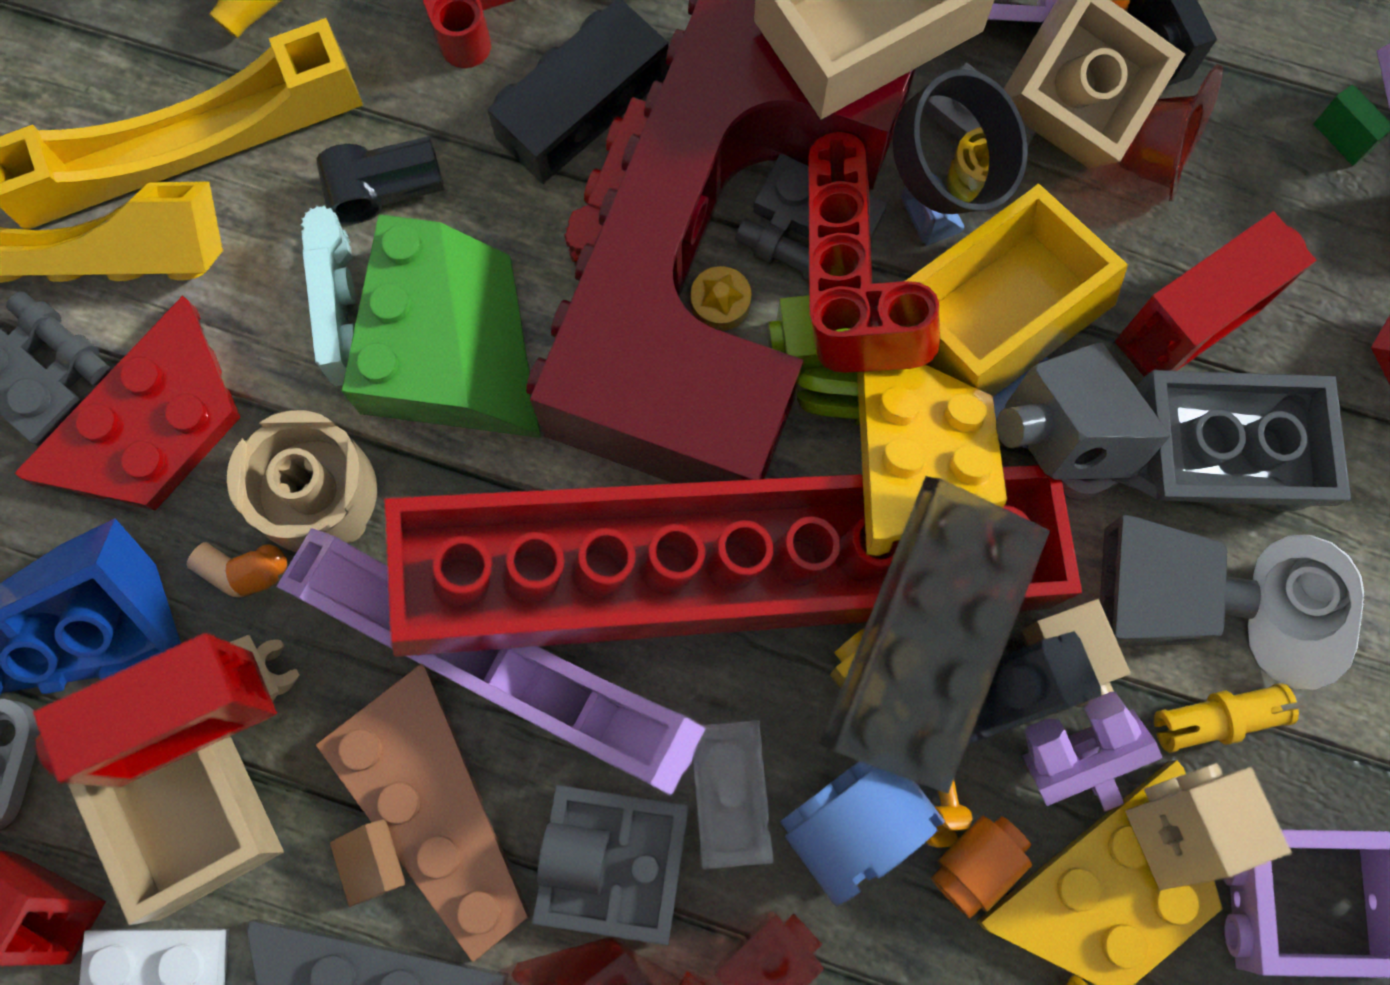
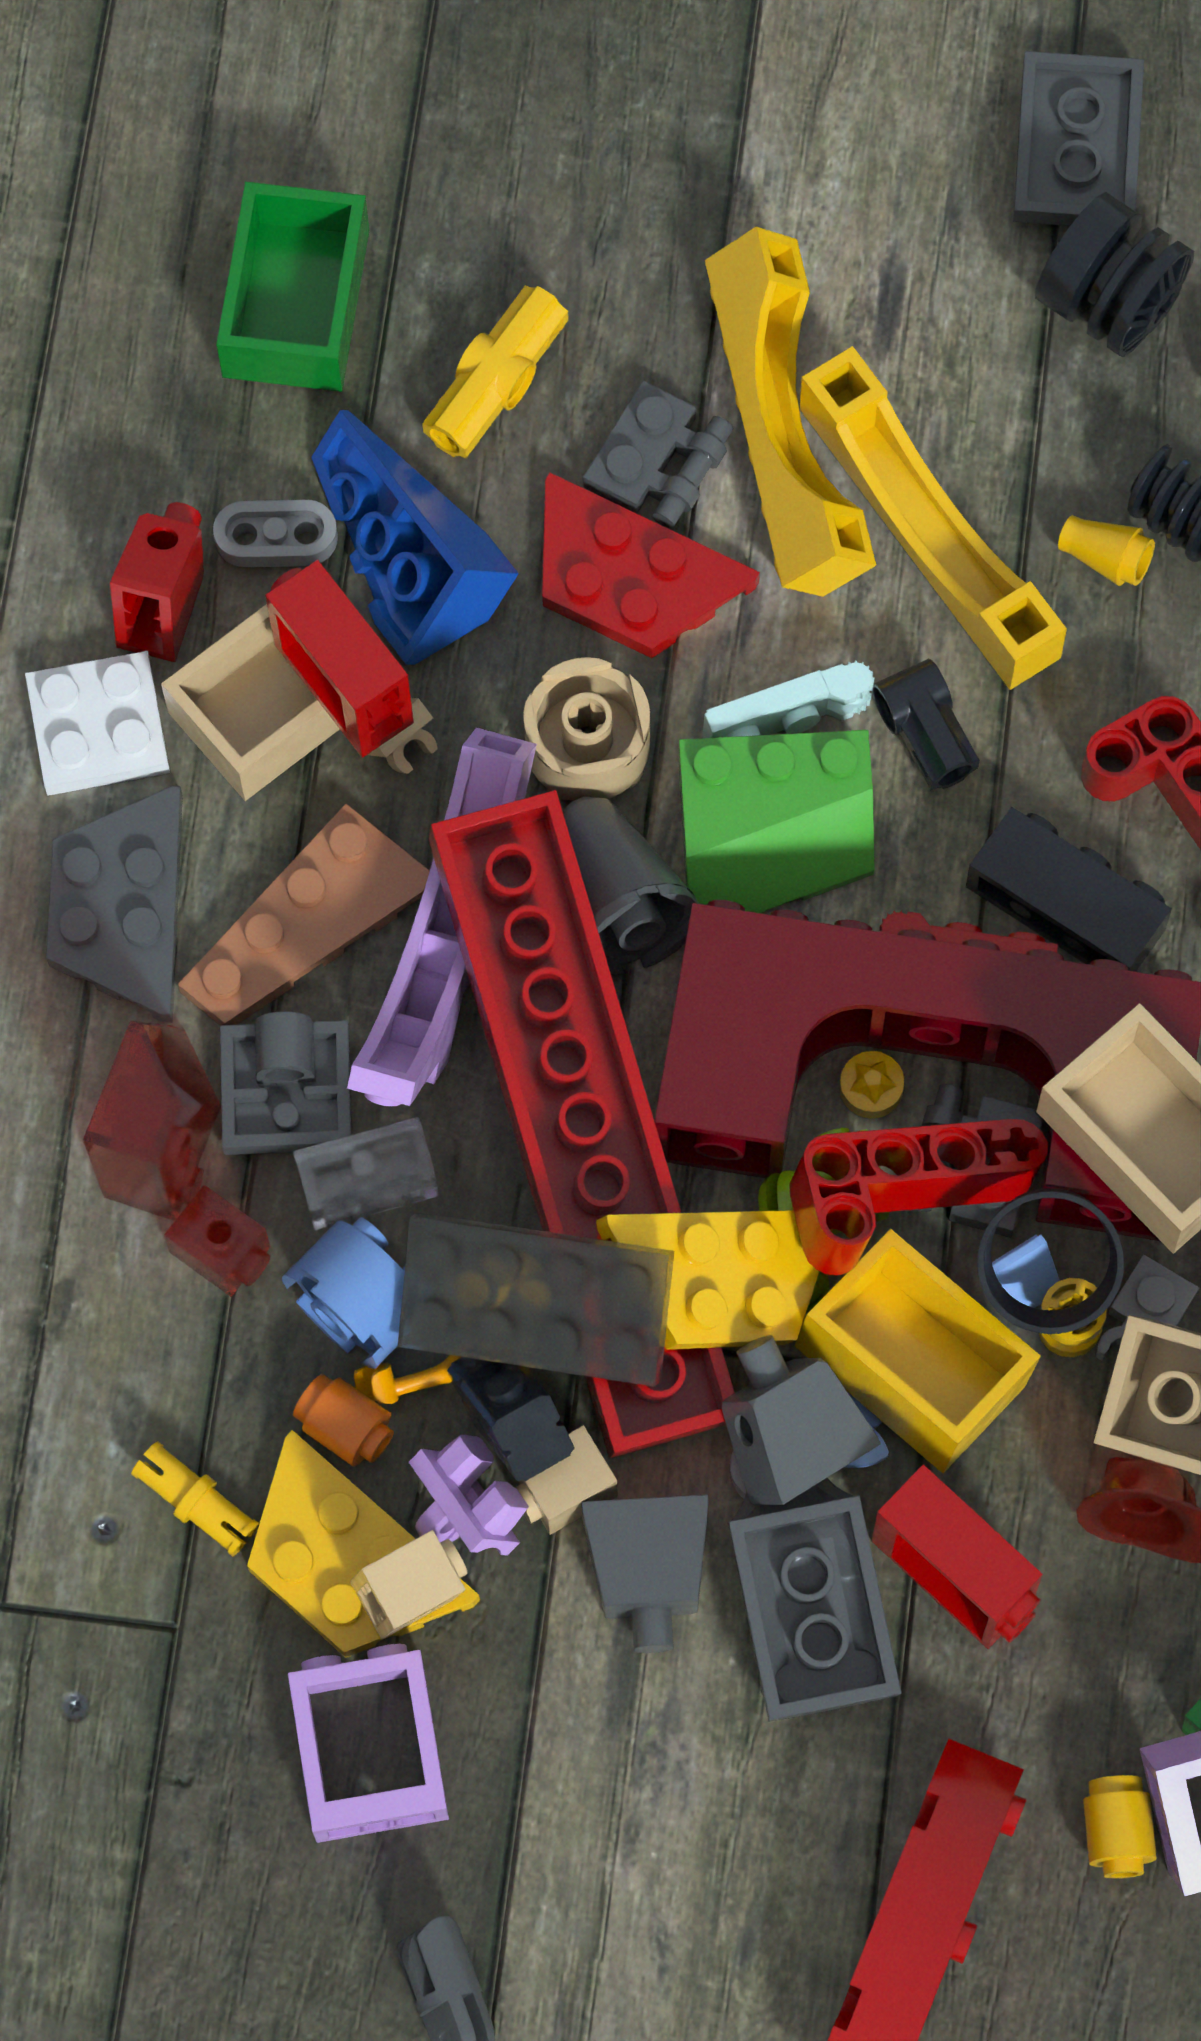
camera: 80 degrees right, 5 degrees down
orange arm [186,542,287,598] -> none
medium nougat tile [330,819,405,907] -> none
yellow pin [1154,683,1299,753] -> none
white piece [1248,535,1364,690] -> none
none -> dark grey cone [563,796,699,975]

